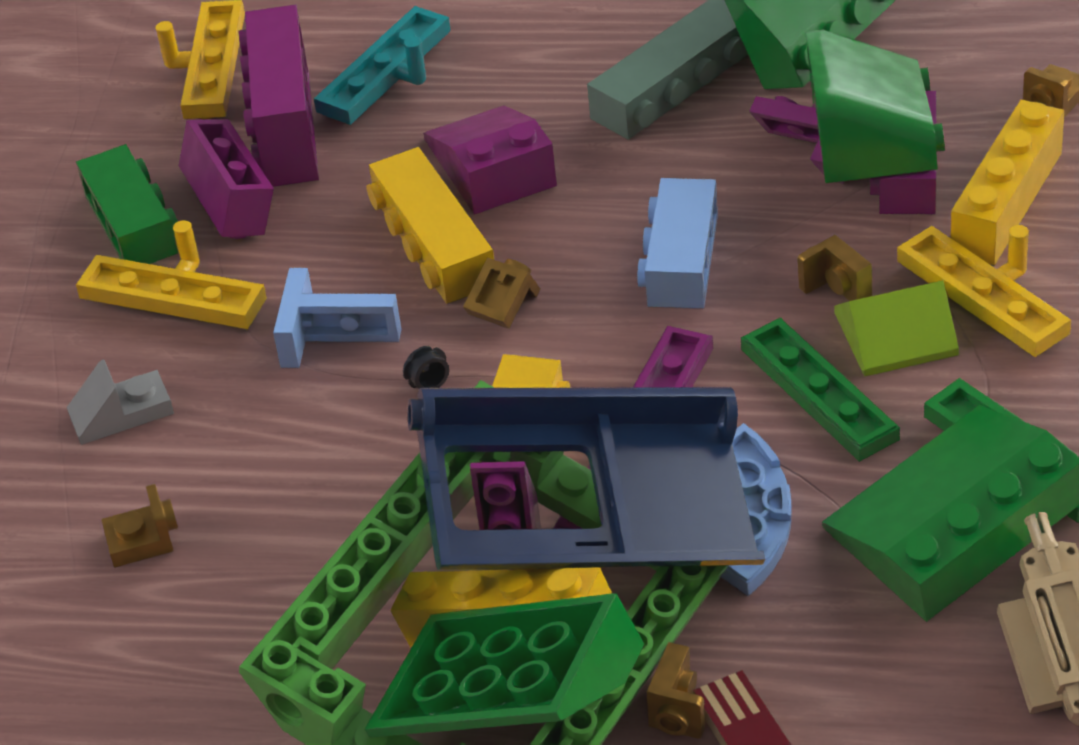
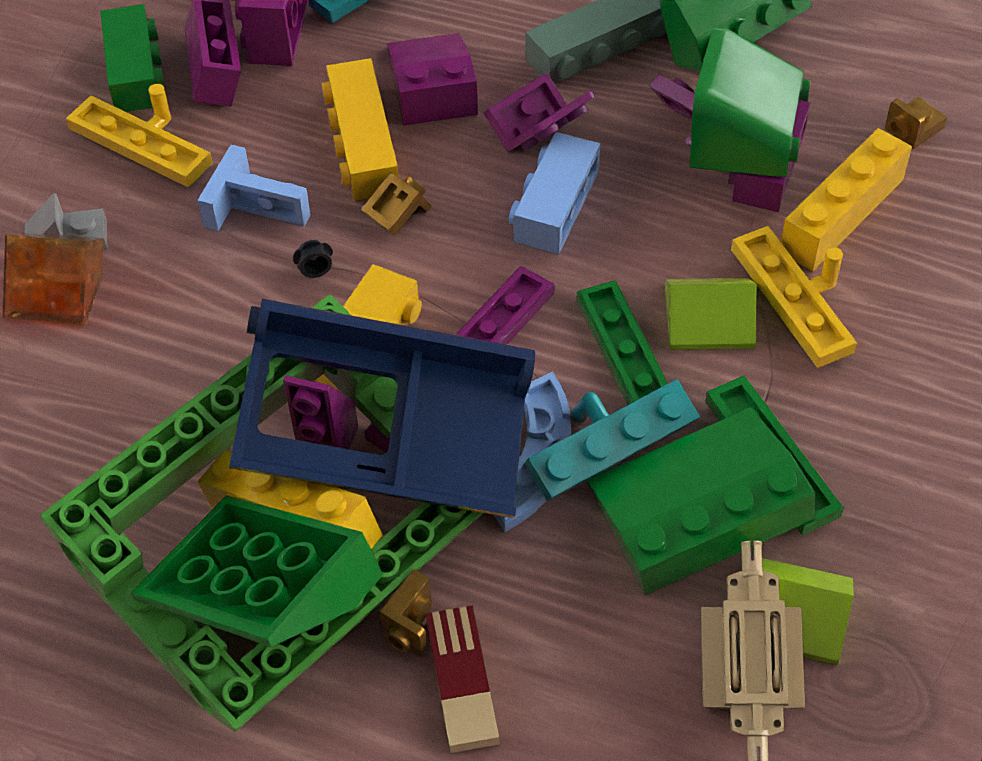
camera: 10 degrees right, 10 degrees up
pearl gold bracket [101,484,178,568] -> none
pearl gold bracket [797,234,872,301] -> none
none -> clear orange slope [3,234,104,325]
none -> magenta bracket [483,73,595,152]
none -> teal plate [525,379,700,502]

